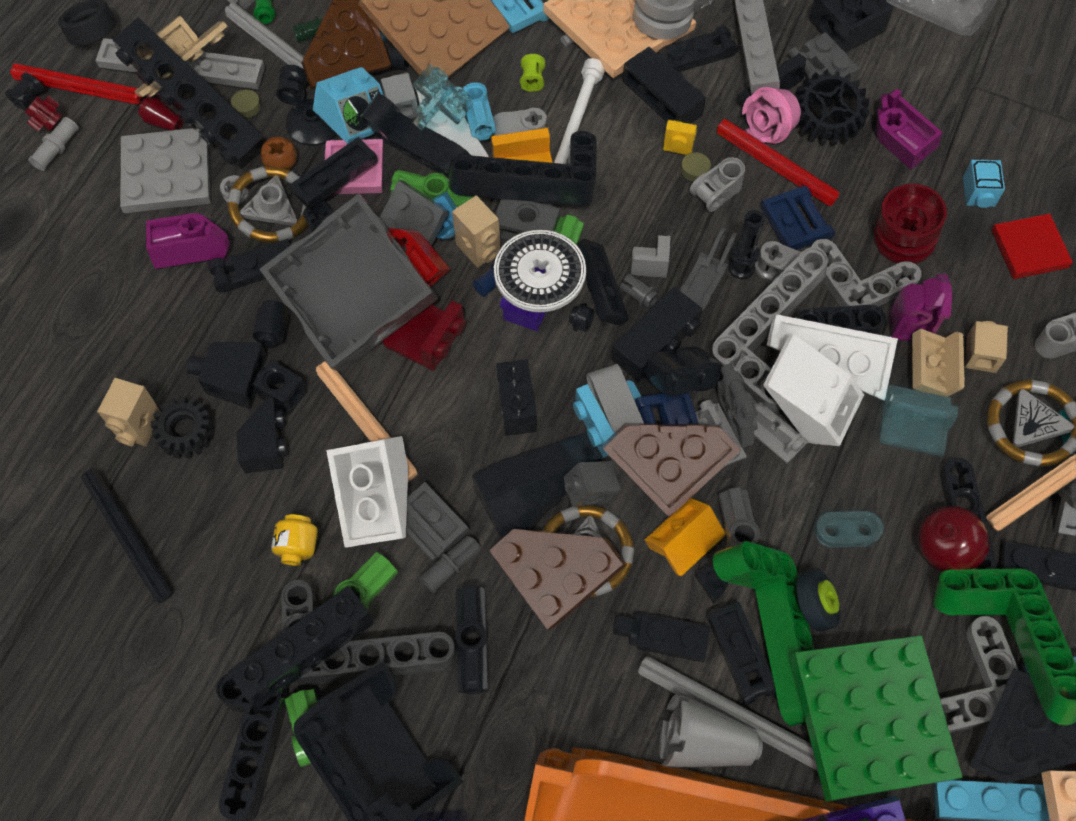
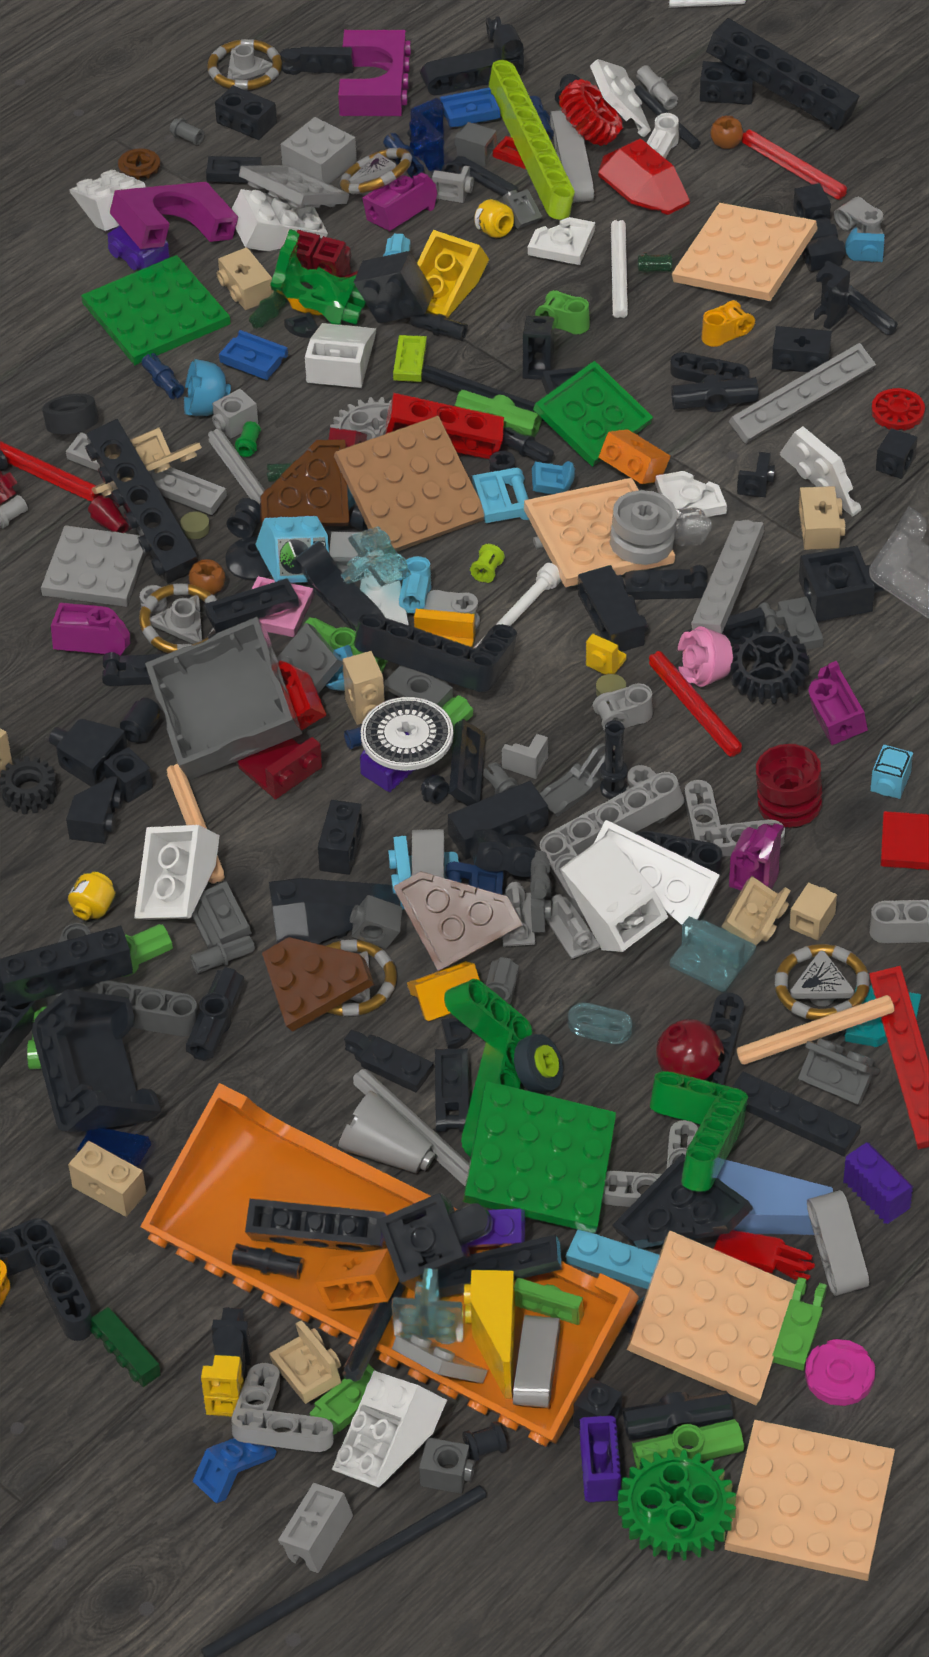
camera: 20 degrees right, 15 degrees down
dark blue plate [761,186,835,250] -> none

